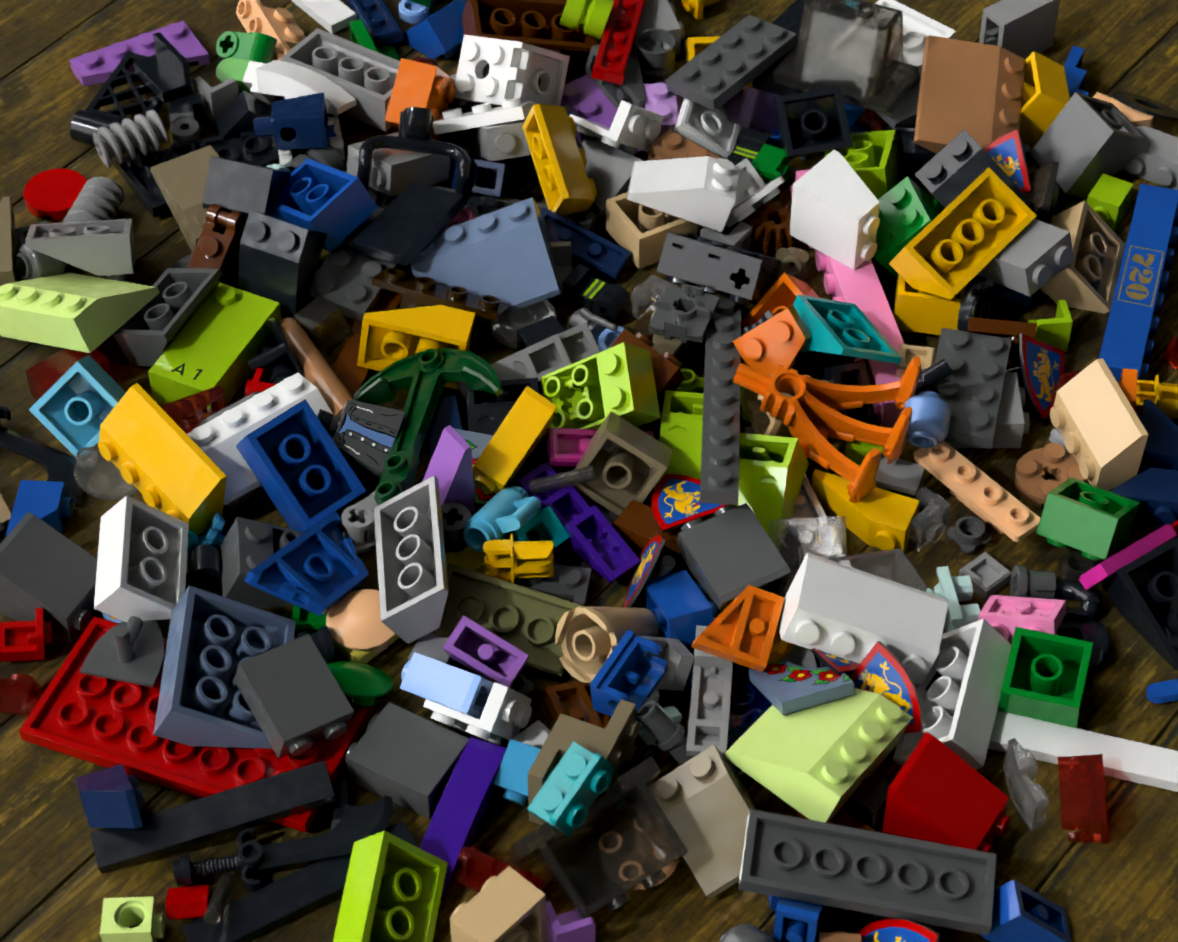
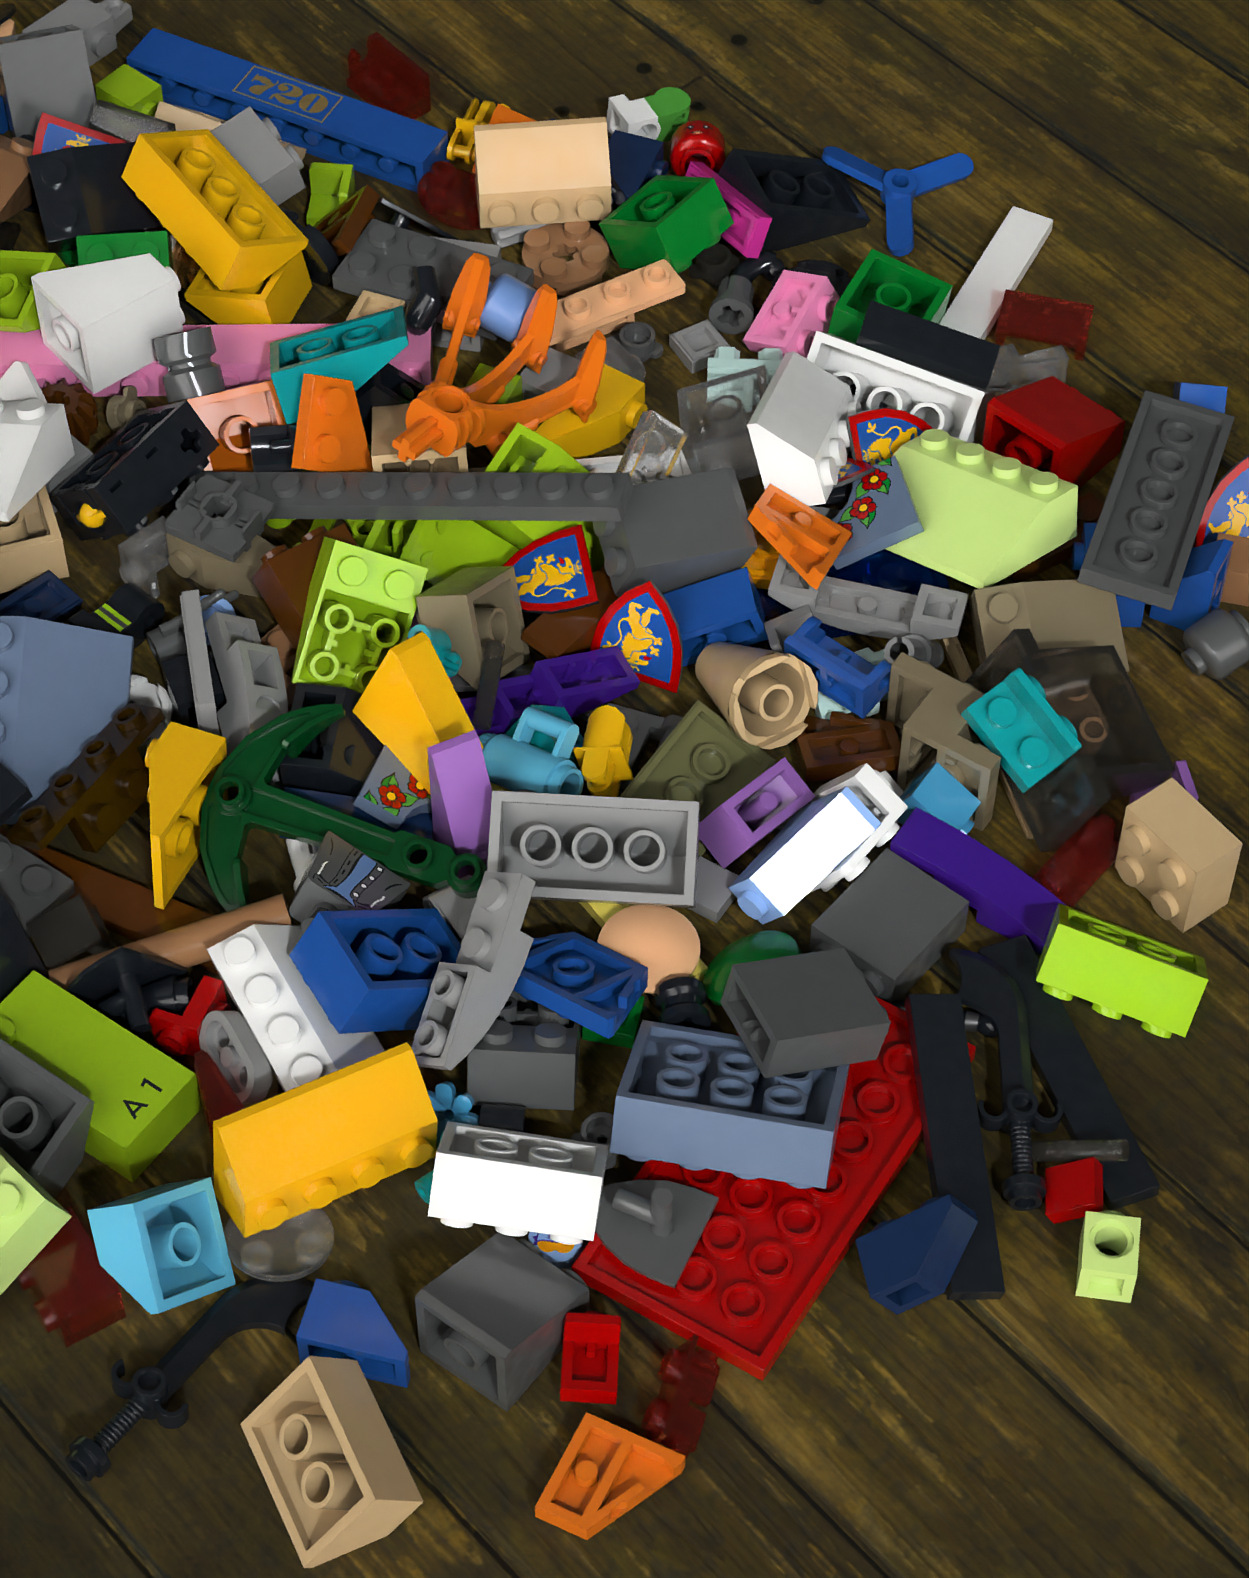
camera: 80 degrees left, 5 degrees up
none -> dark grey wheel [153,326,226,403]
none -> light grey tile [180,589,220,734]
none -> teal arm [408,624,462,678]
none -> light grey slope [411,871,536,1070]
none -> black tile [856,300,1000,390]

